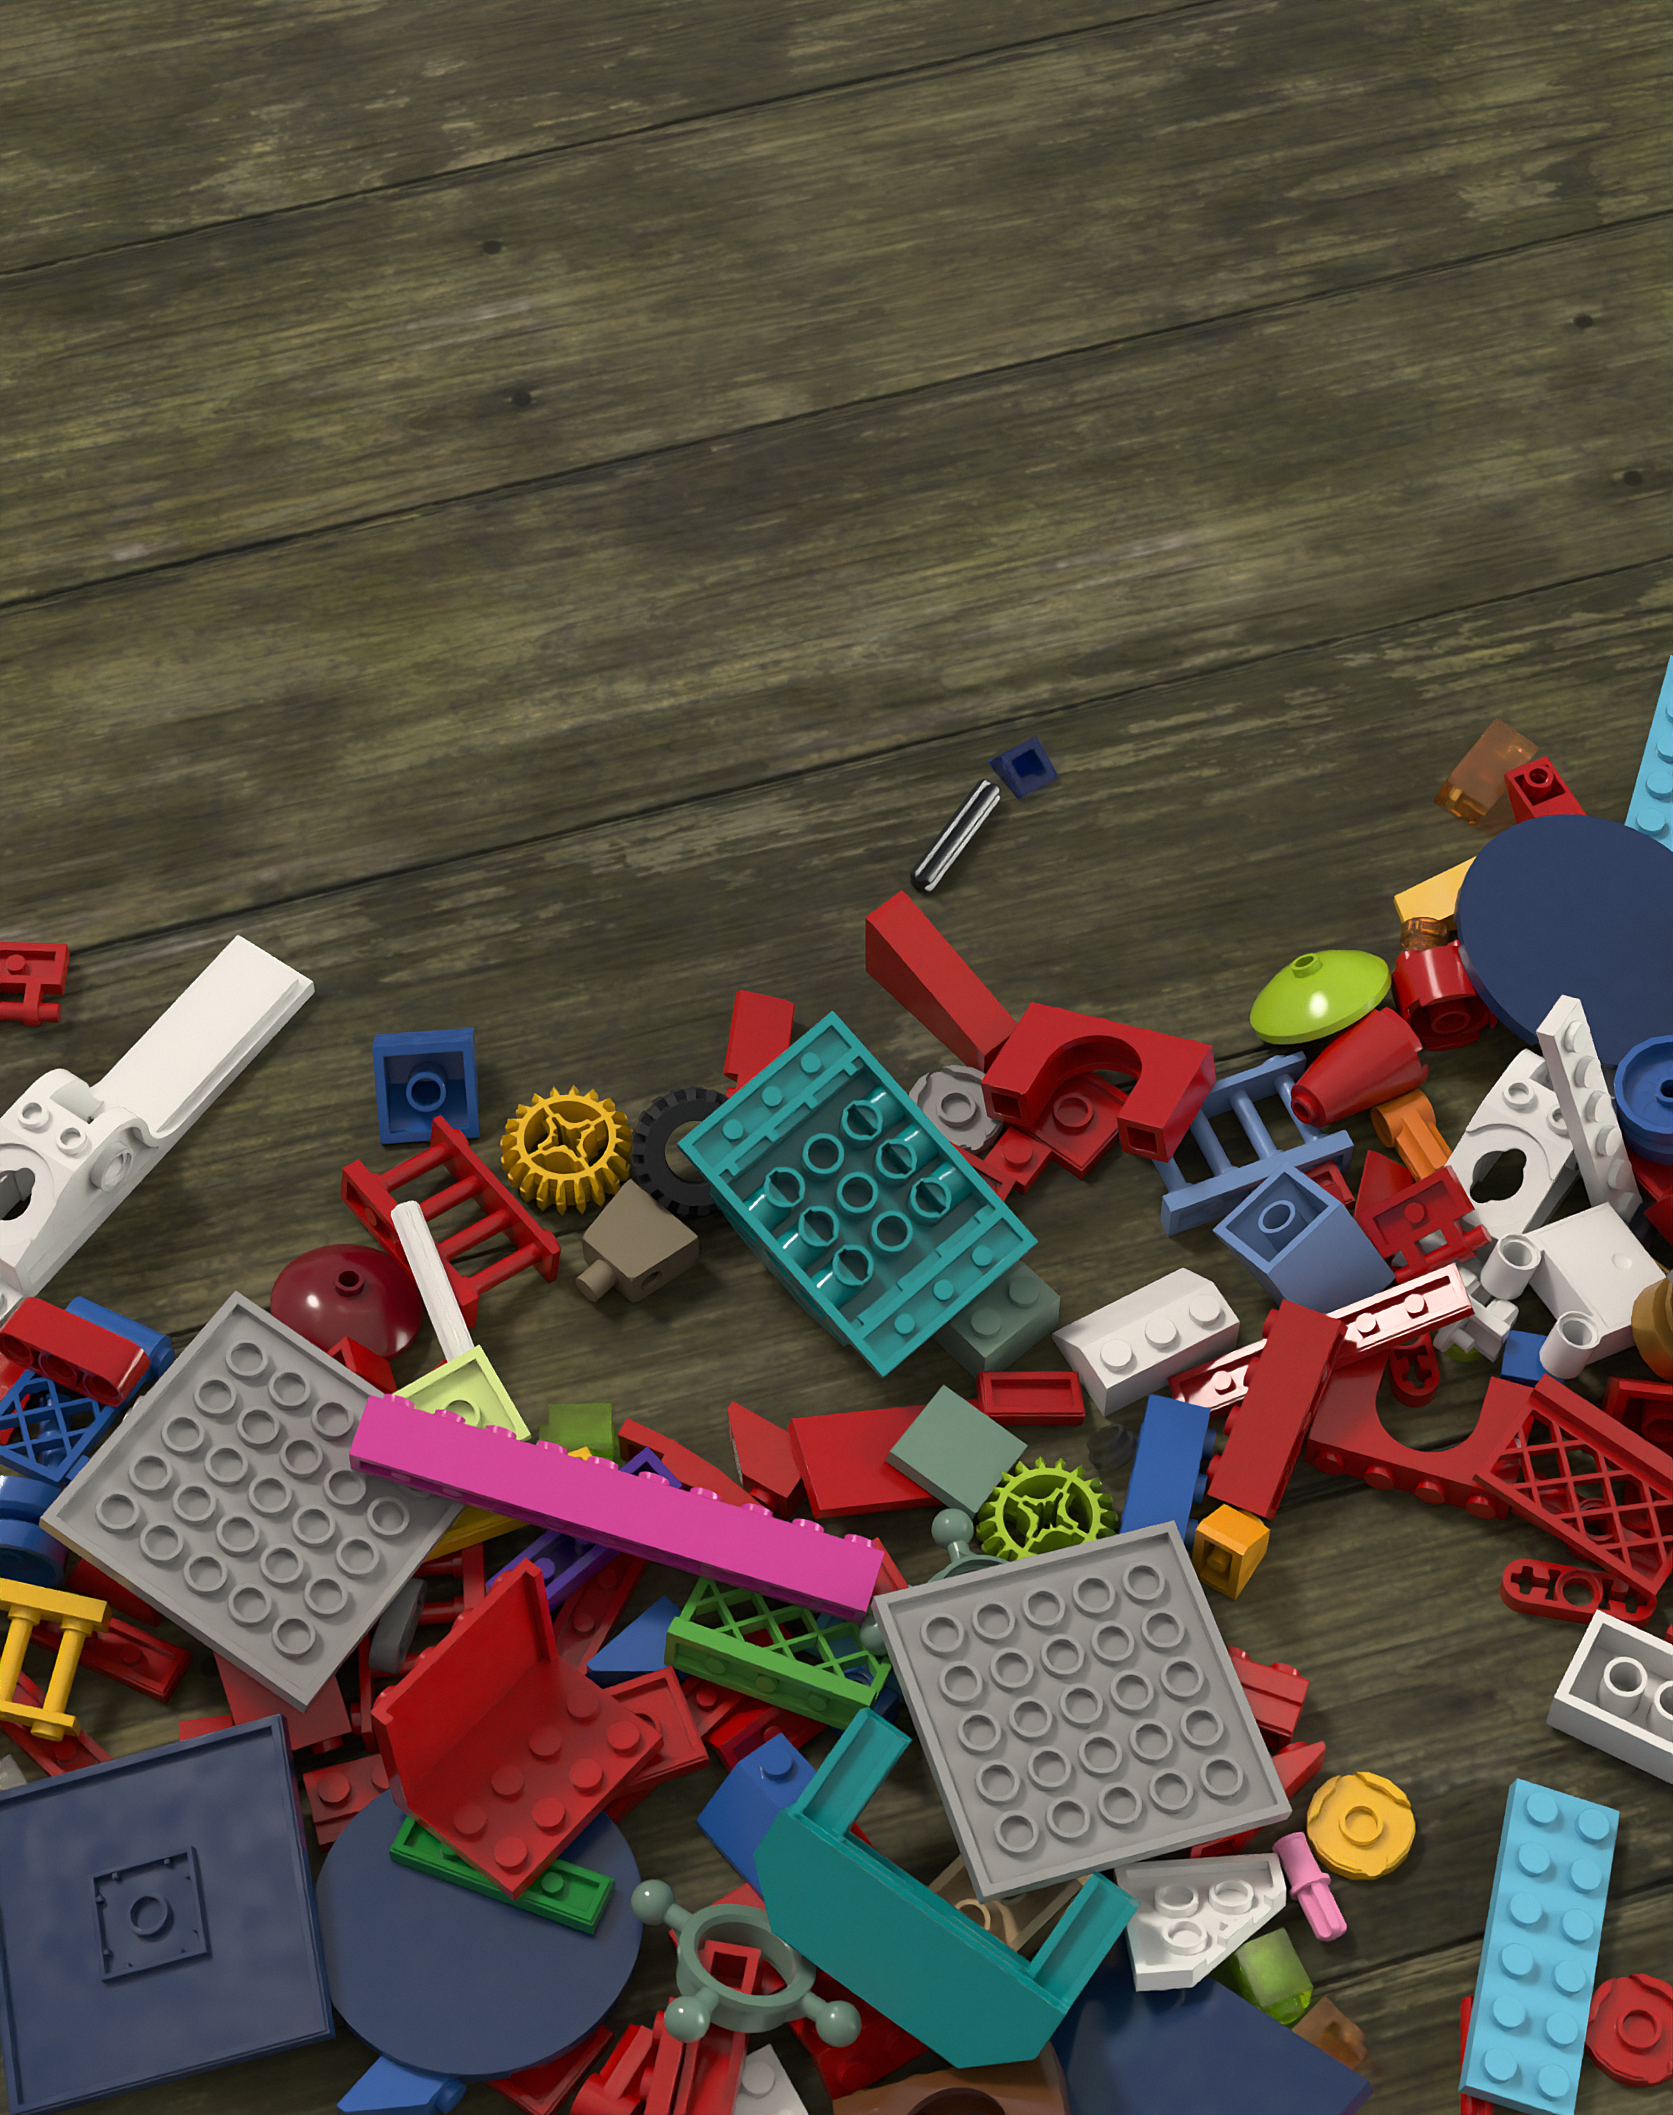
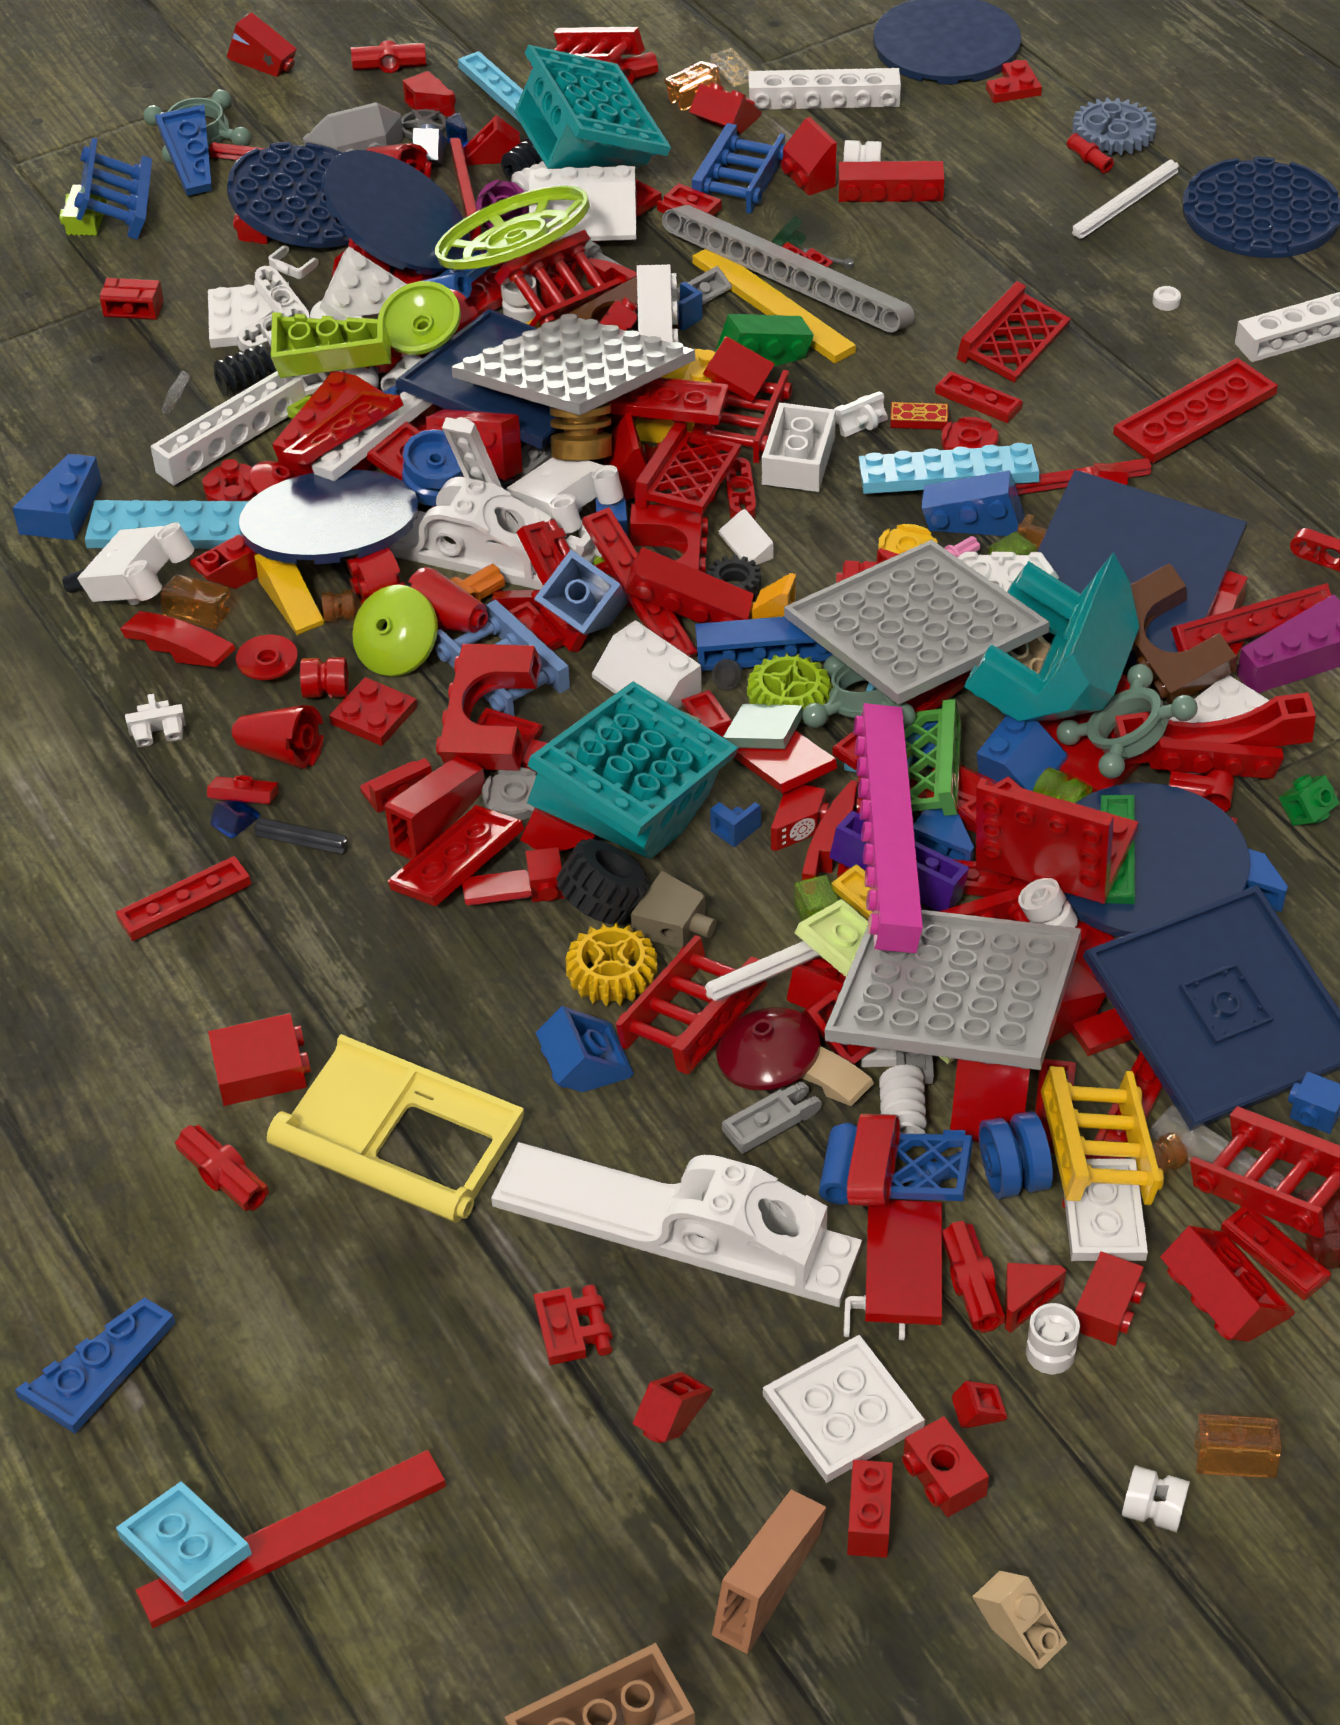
camera: 105 degrees left, 10 degrees down
none -> blue wing [15,1297,176,1434]
none -> white piece [62,522,194,605]
none -> red plate [115,856,251,941]
none -> red slope [120,611,236,667]
none -> white hips [125,694,186,747]
none -> red piece [175,1124,269,1212]
none -> red plate [207,775,279,804]
none -> red brick [208,1013,311,1106]
none -> red cone [232,705,324,769]
none -> red dish [236,634,298,680]
none -> light yellow piece [267,1034,524,1223]
none -> red wheel [300,657,349,698]
none -> red plate [329,677,417,746]
none -> red panel [360,758,432,813]
none -> red tile [388,805,524,907]
none -> black tyre [707,555,761,602]
none -> blue panel [710,802,761,847]
none -> white slope [719,509,773,565]
none -> light grey hinge [722,1081,823,1154]
none -> blue wedge [922,470,1025,538]
none -> clear neon green wheel [1033,767,1092,804]

